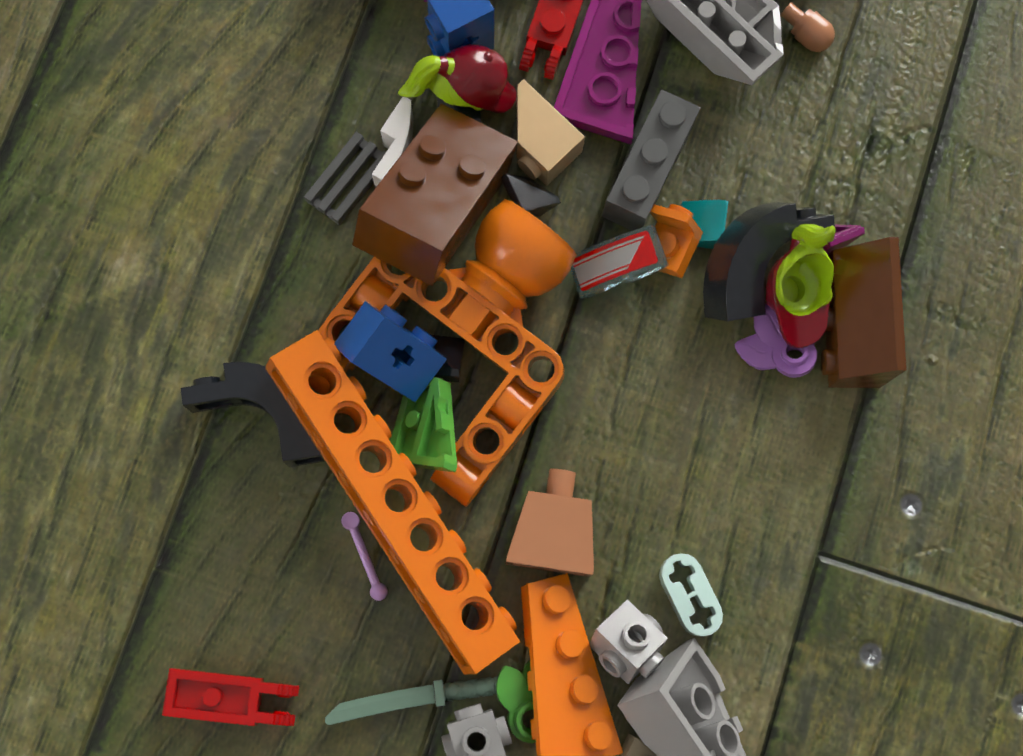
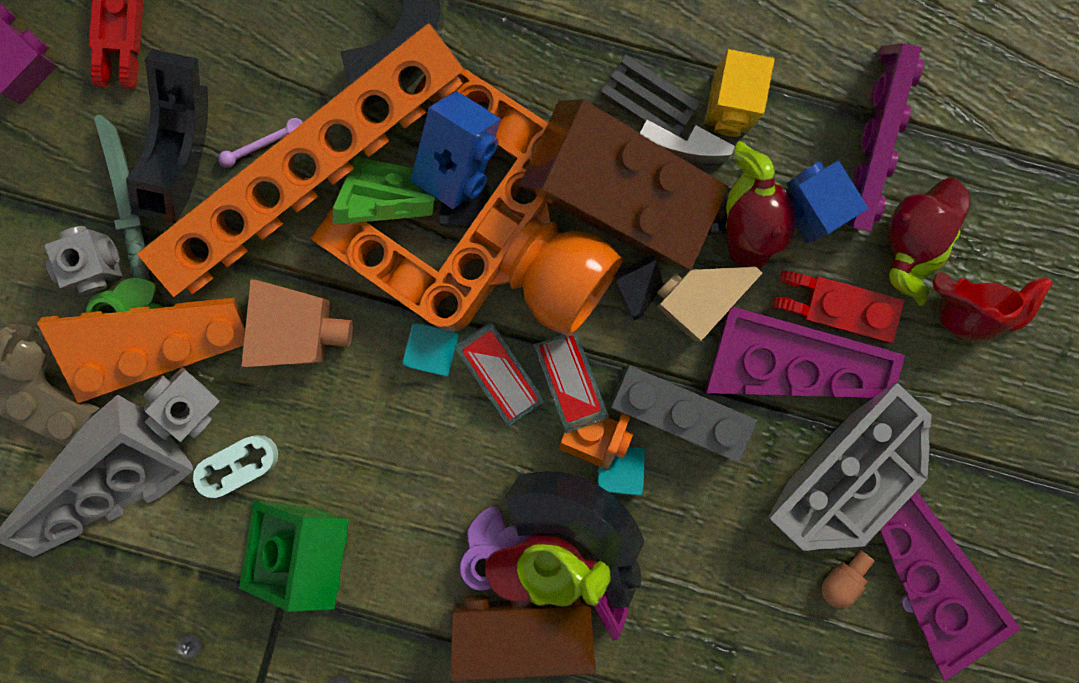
camera: 85 degrees right, 10 degrees up
none -> black arch [126,49,208,223]
none -> green slope [239,500,349,612]
none -> teal slope [402,322,459,377]
none -> slope [454,321,545,426]
none -> yellow brick [704,49,775,137]

